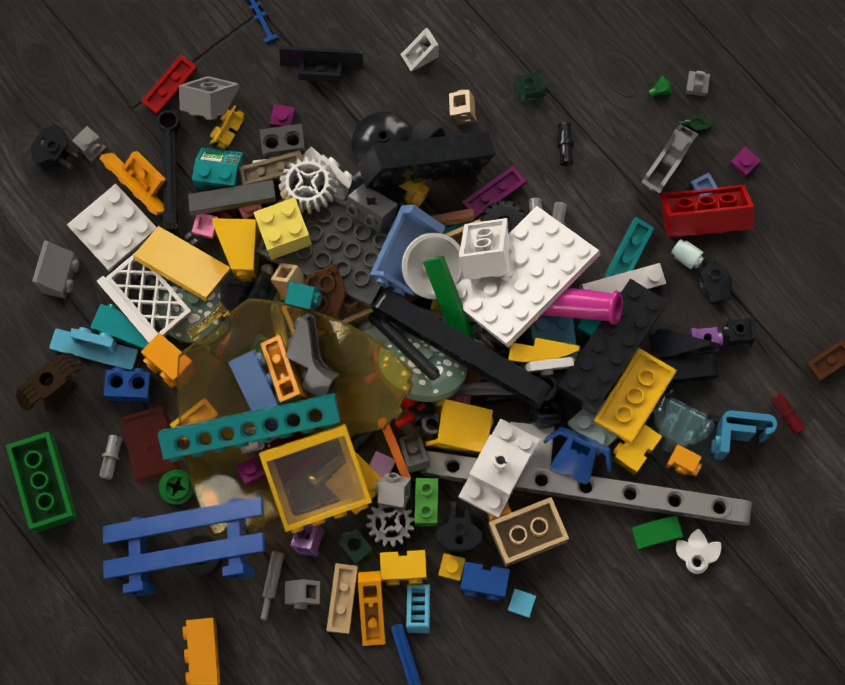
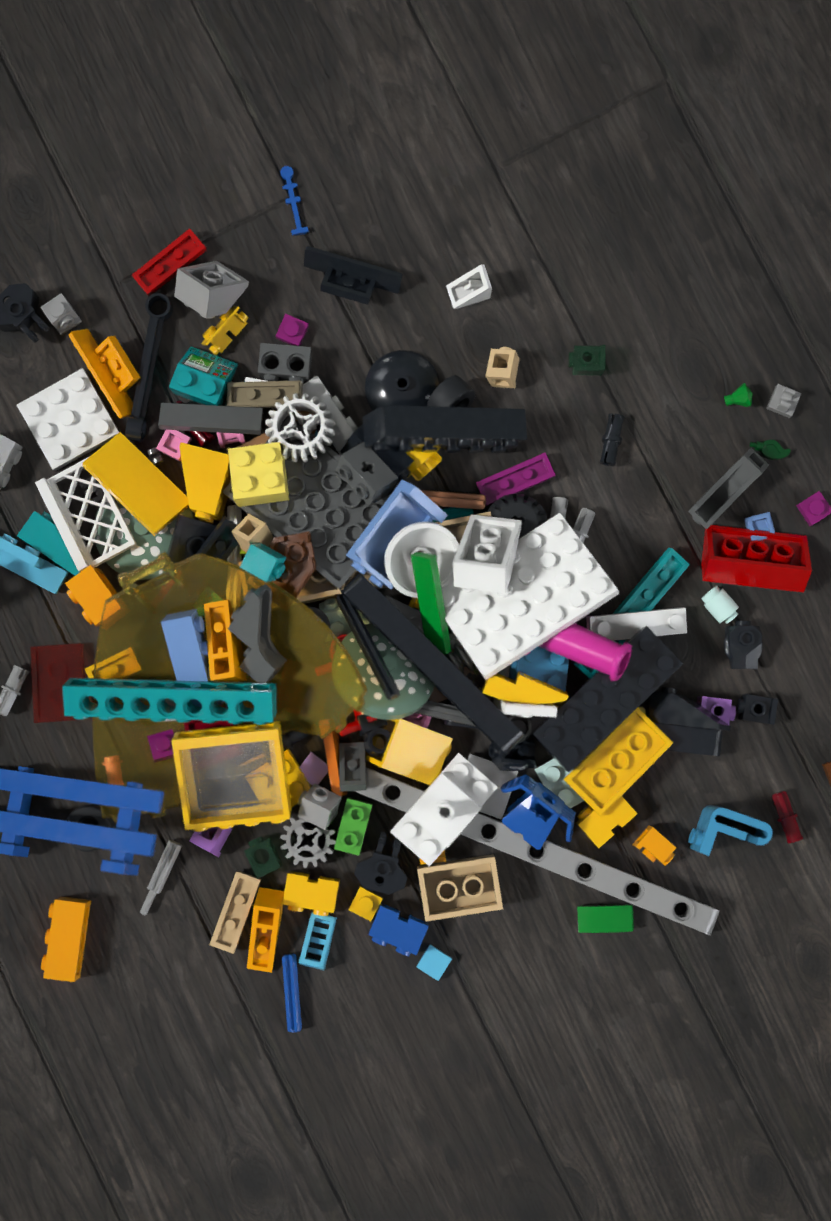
camera: 10 degrees right, 10 degrees up
blue brick [104,367,153,402] -> none
green gear [159,469,195,505] -> none
light grey brick [285,579,320,610] -> none
clear light blue torso [653,388,722,454] -> none
white plate [676,529,721,574] -> none

